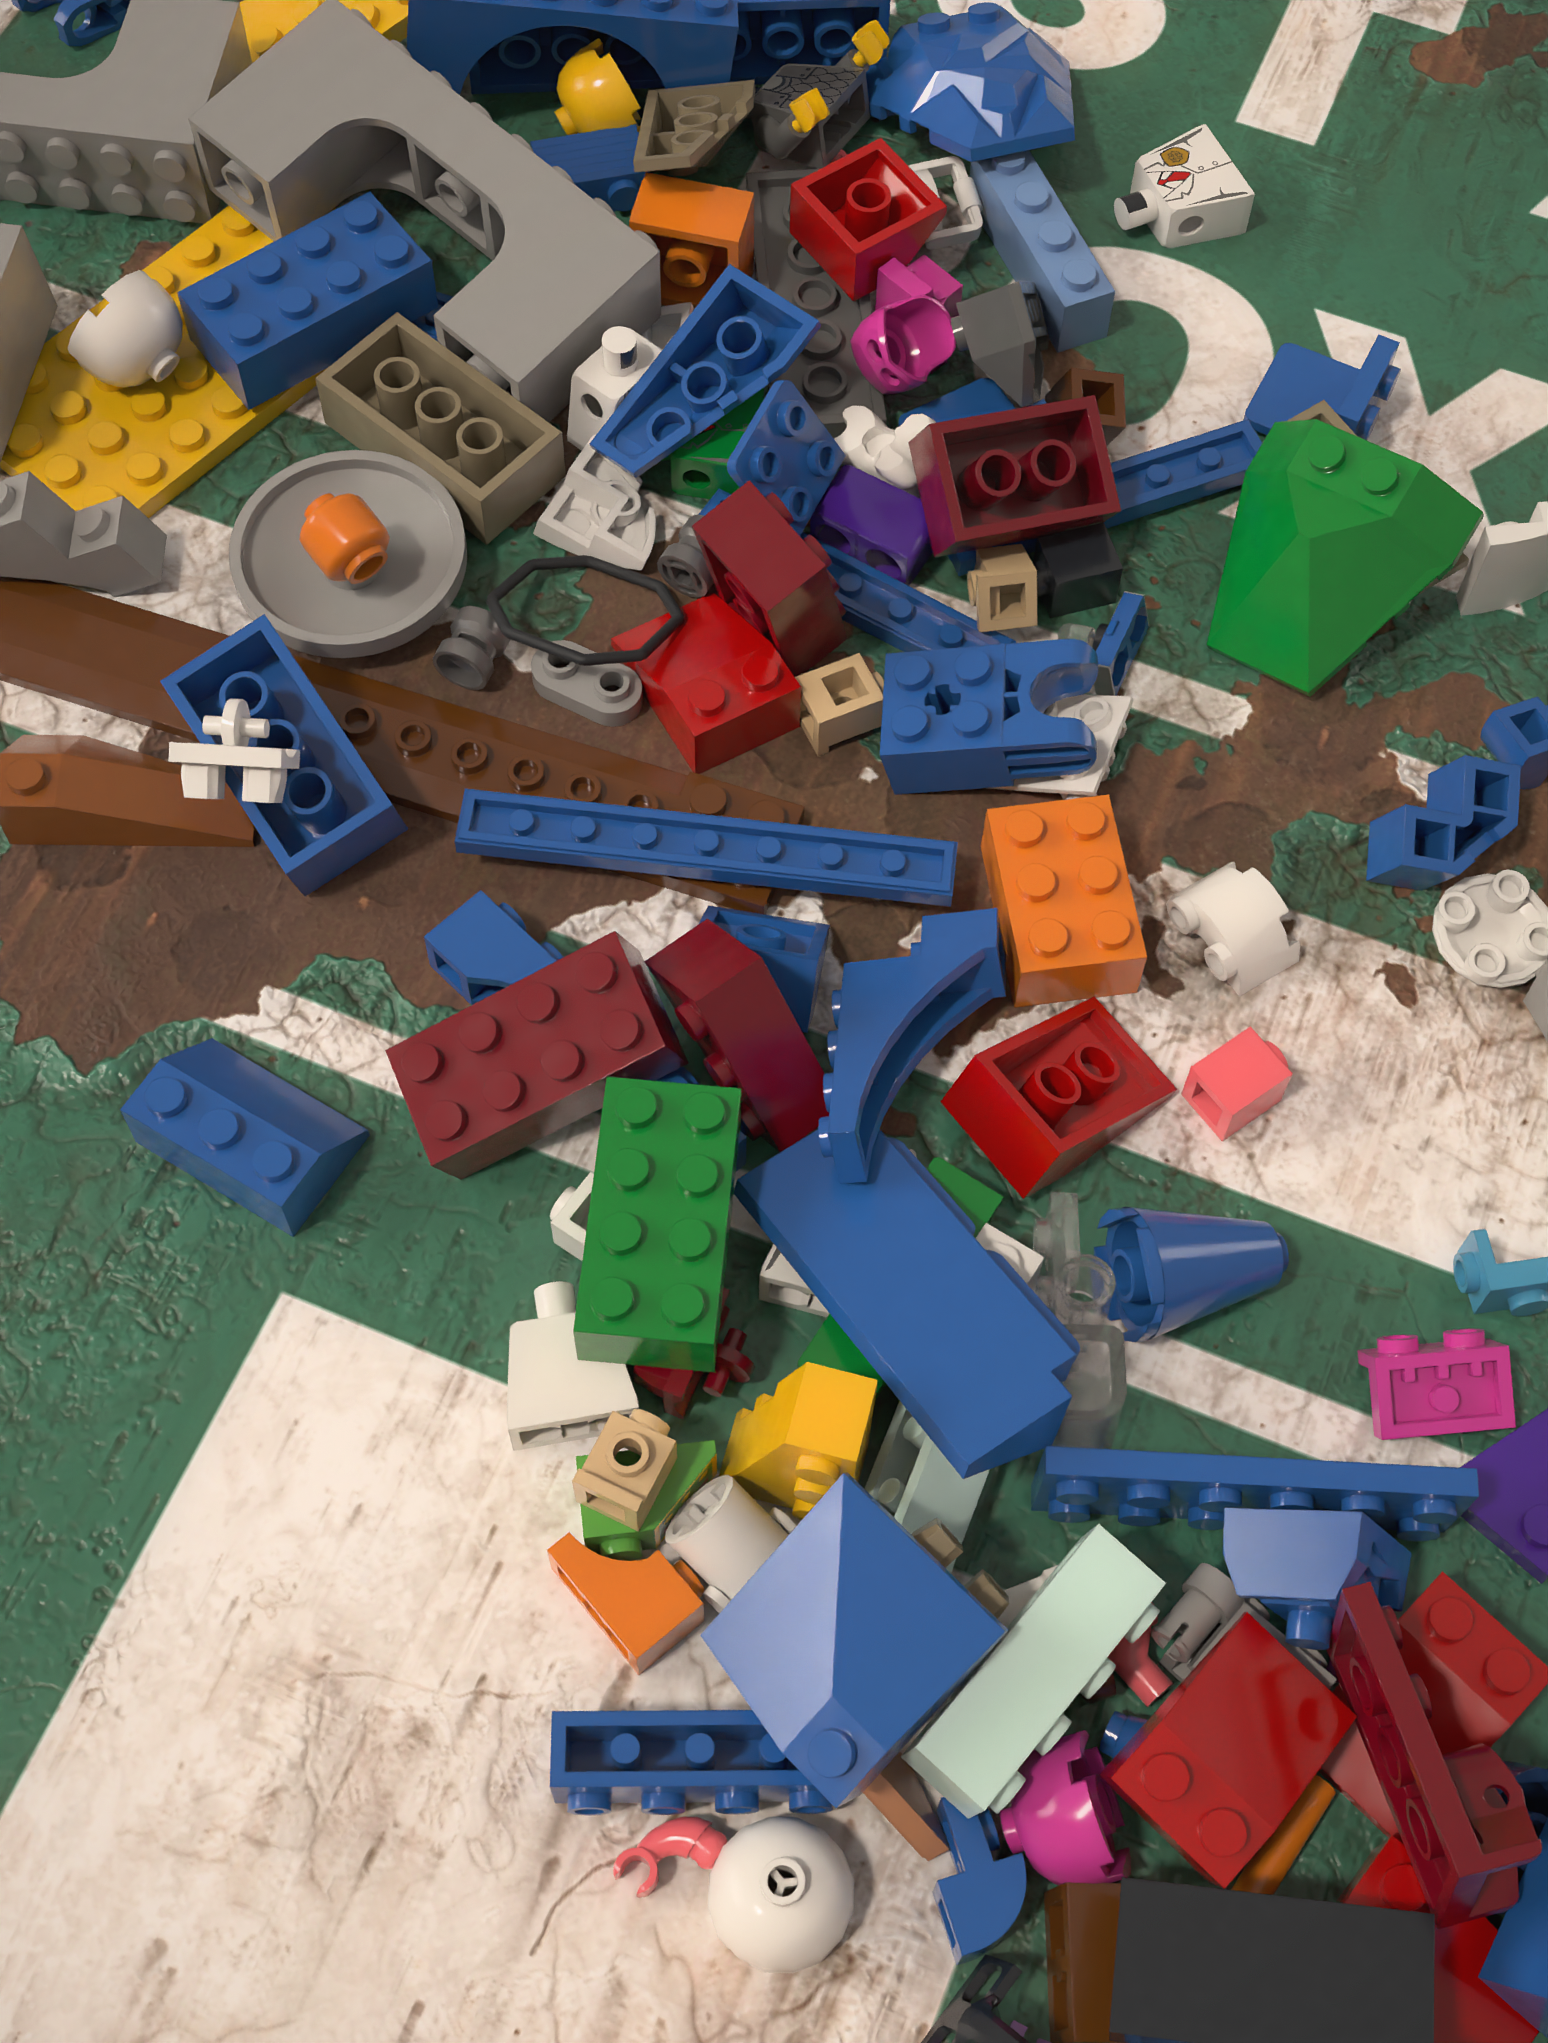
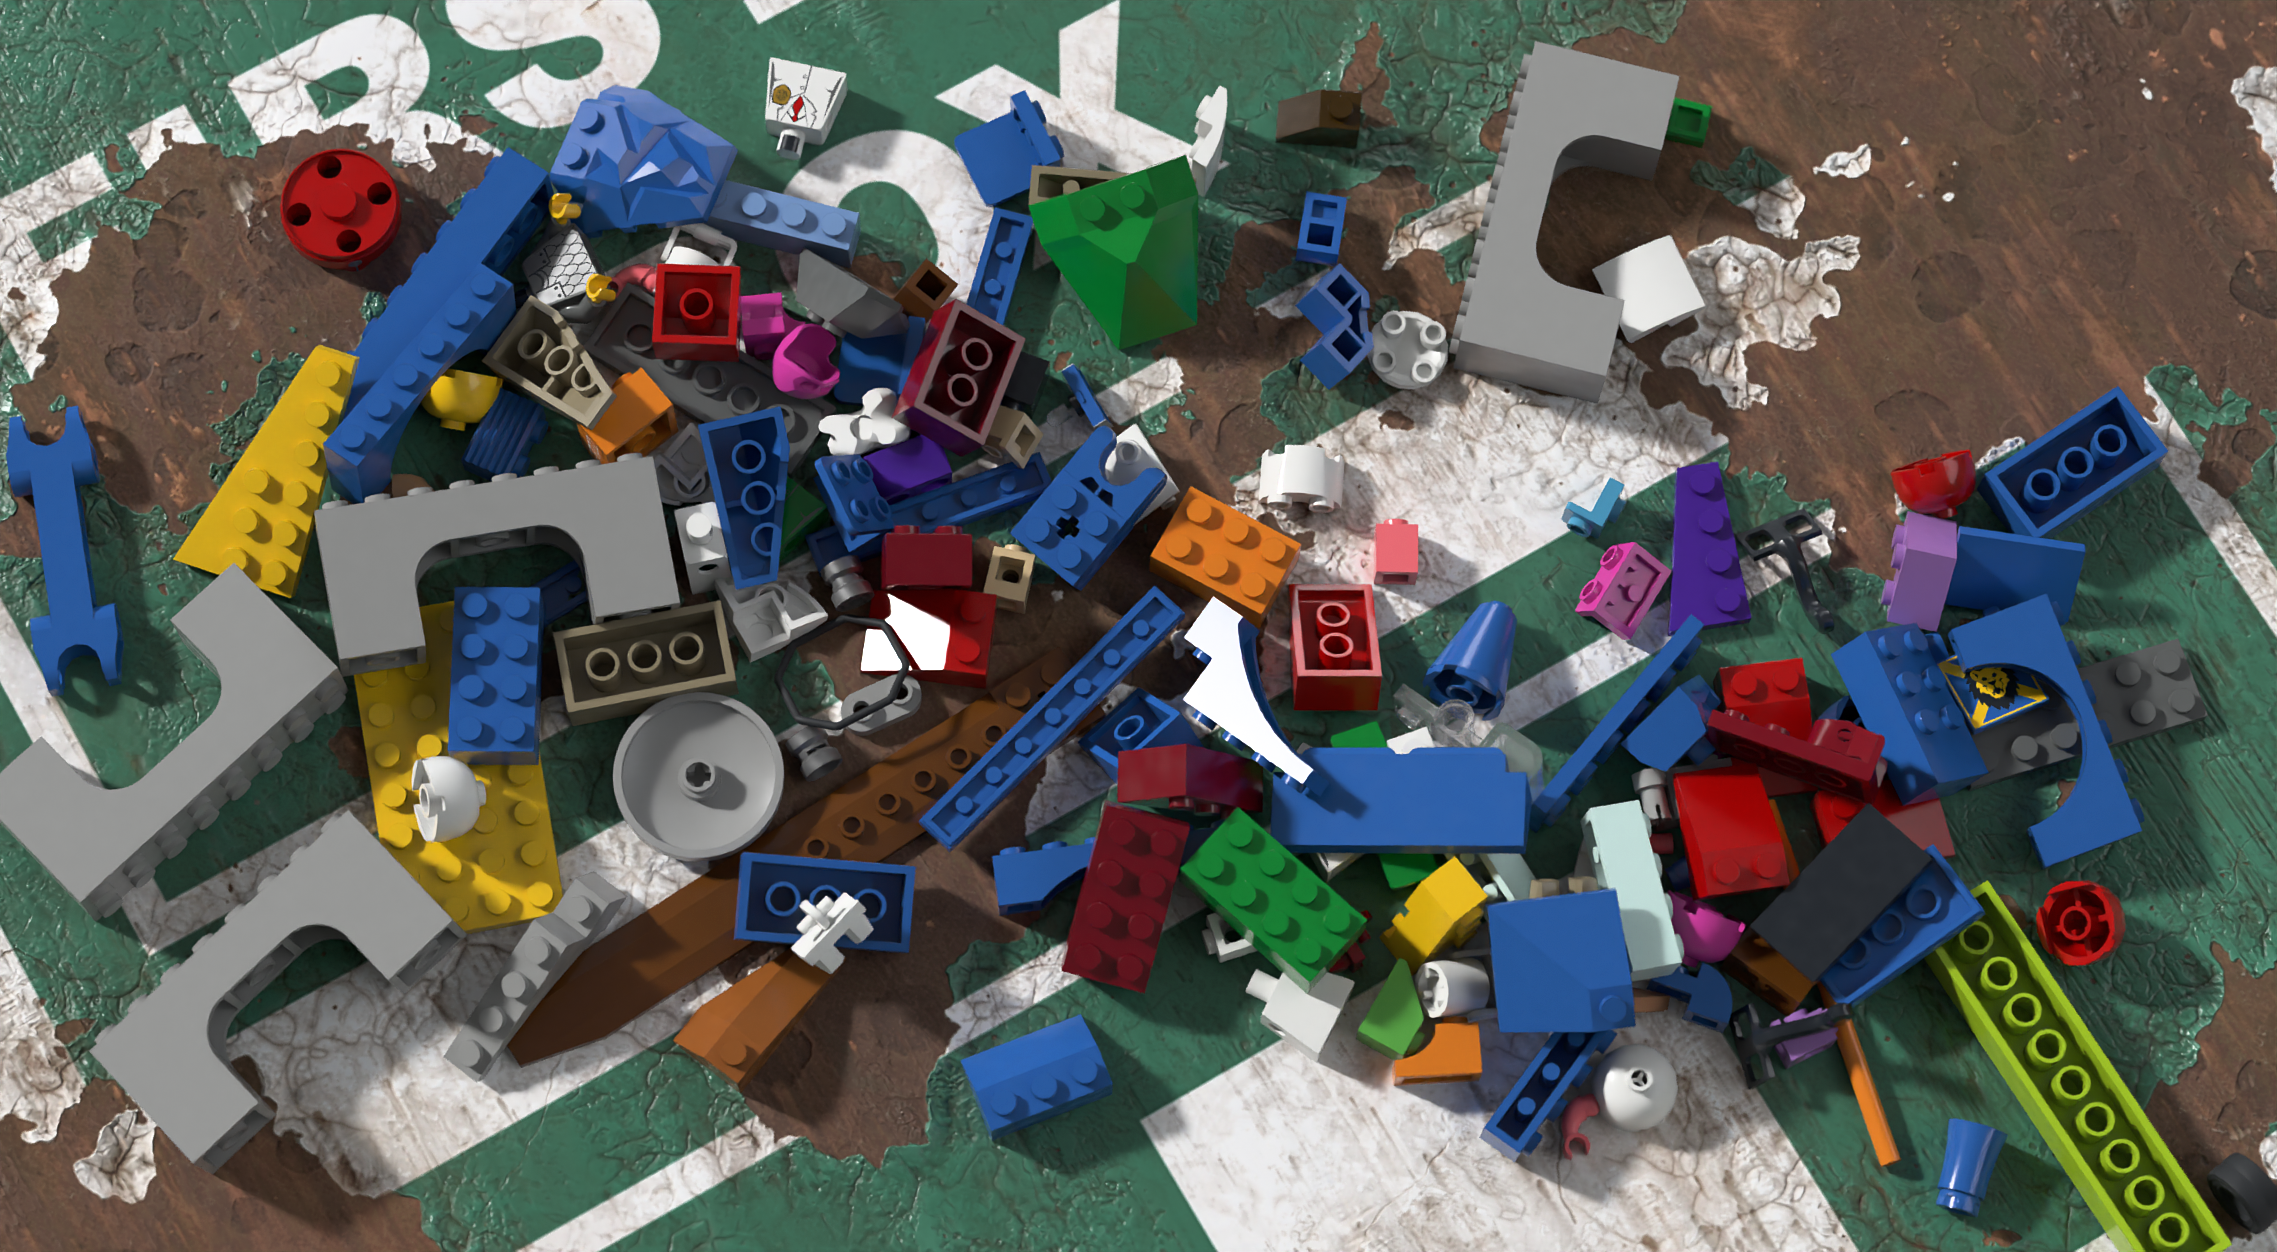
camera: 55 degrees left, 10 degrees up
orange head [299,493,390,584] -> none
tan brick [572,1409,677,1532] -> none

